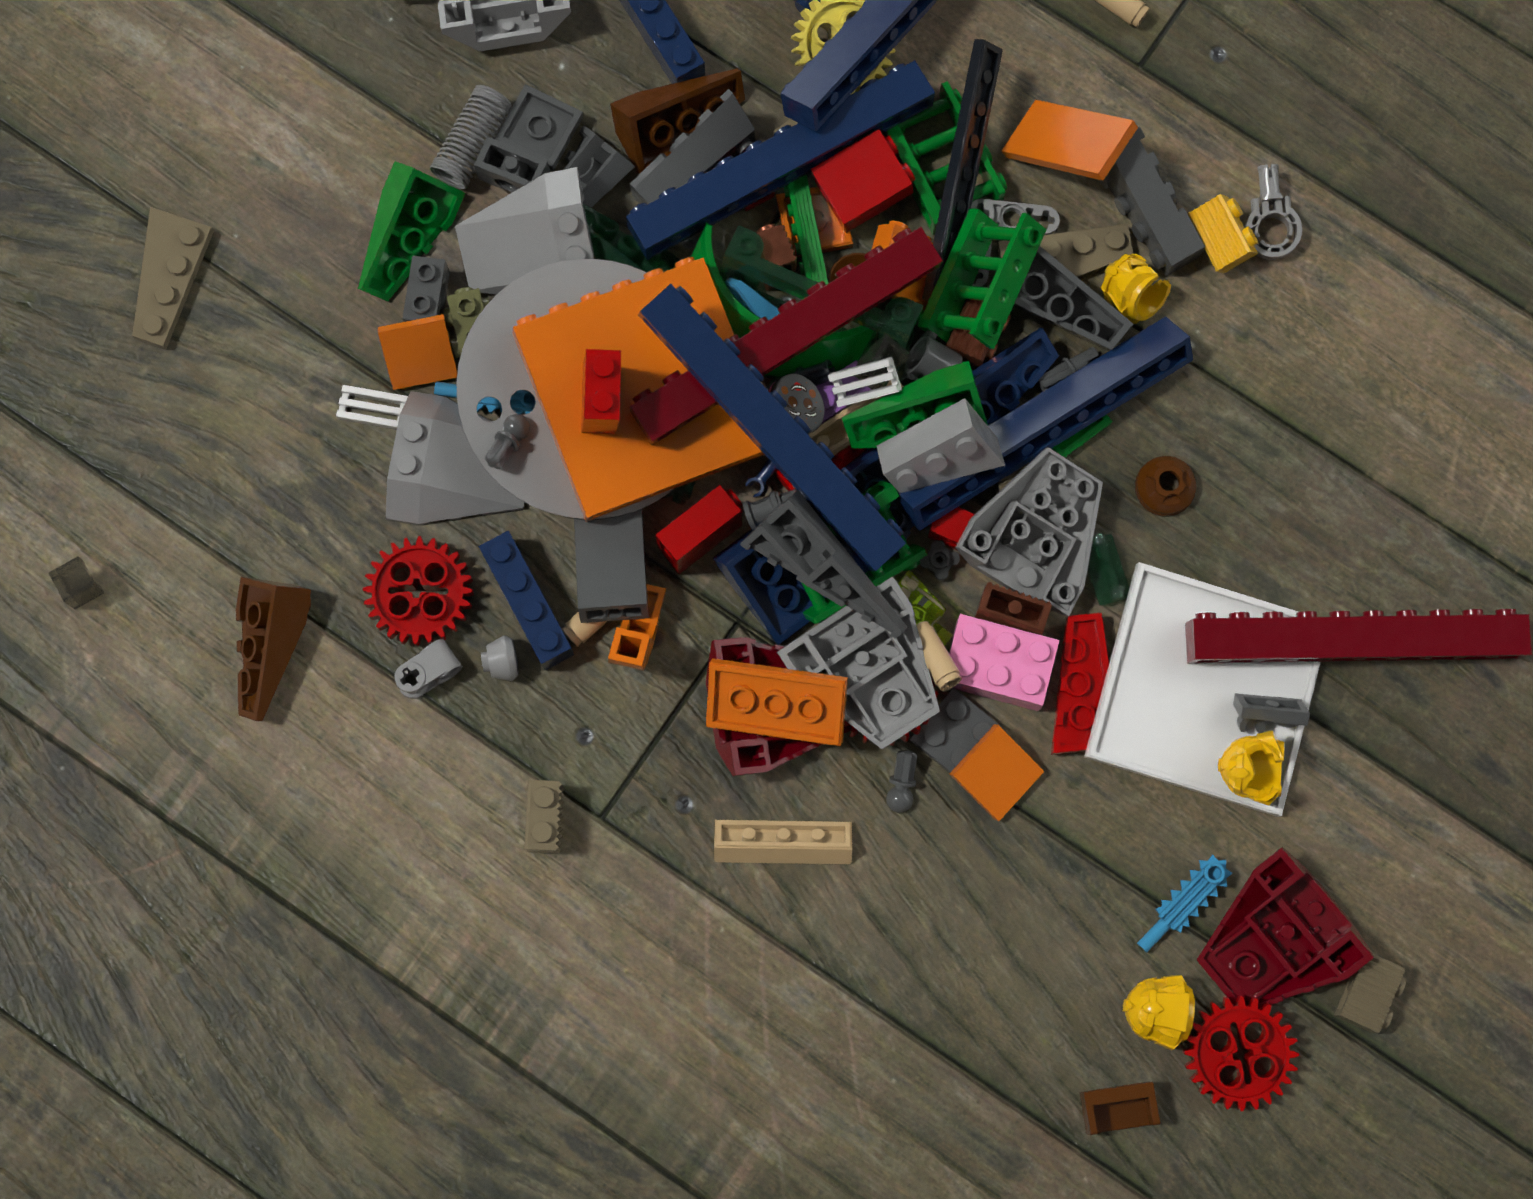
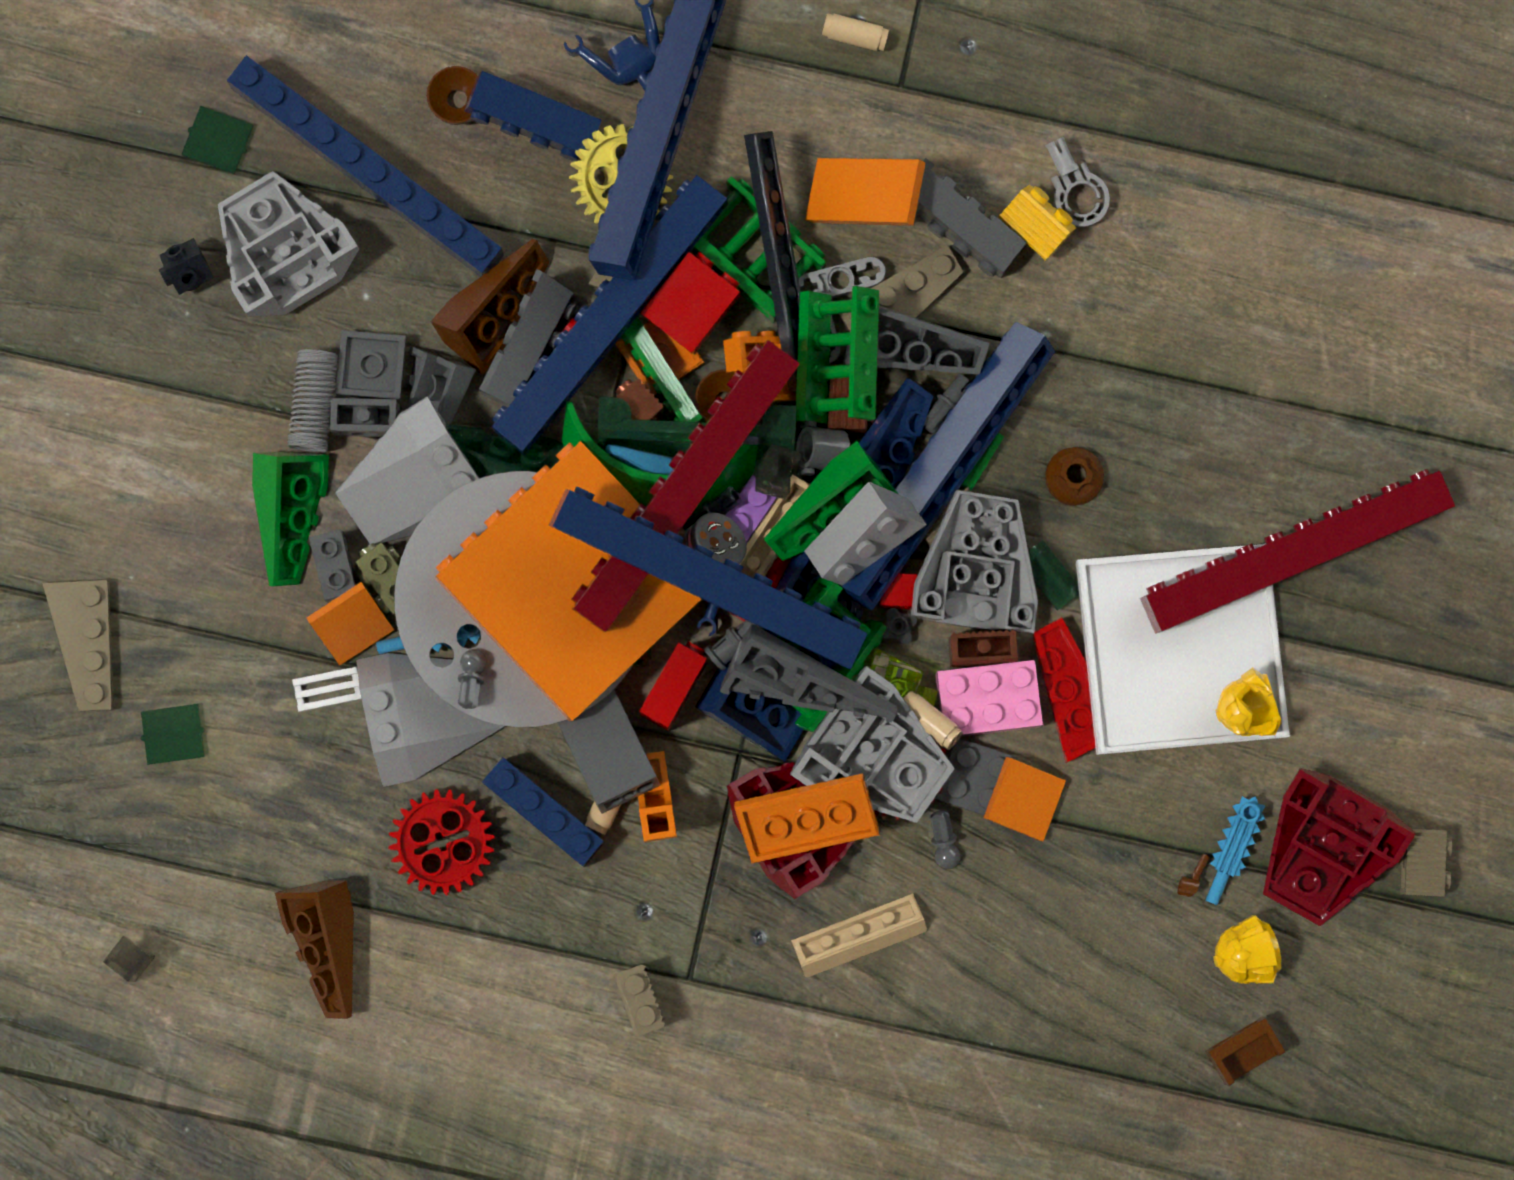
camera: 25 degrees left, 5 degrees up
light grey piece [395,639,463,699] -> none
light grey cone [481,635,519,681] -> none
red brick [581,349,621,434] -> none
white tile [828,357,902,407] -> none
yellow helmet [1101,254,1171,324] -> none
red gear [1183,995,1299,1111] -> none
dark grey plate [1233,693,1310,733] -> none
none -> clear green piece [141,704,205,765]
none -> reddish brown hand [1177,854,1210,897]

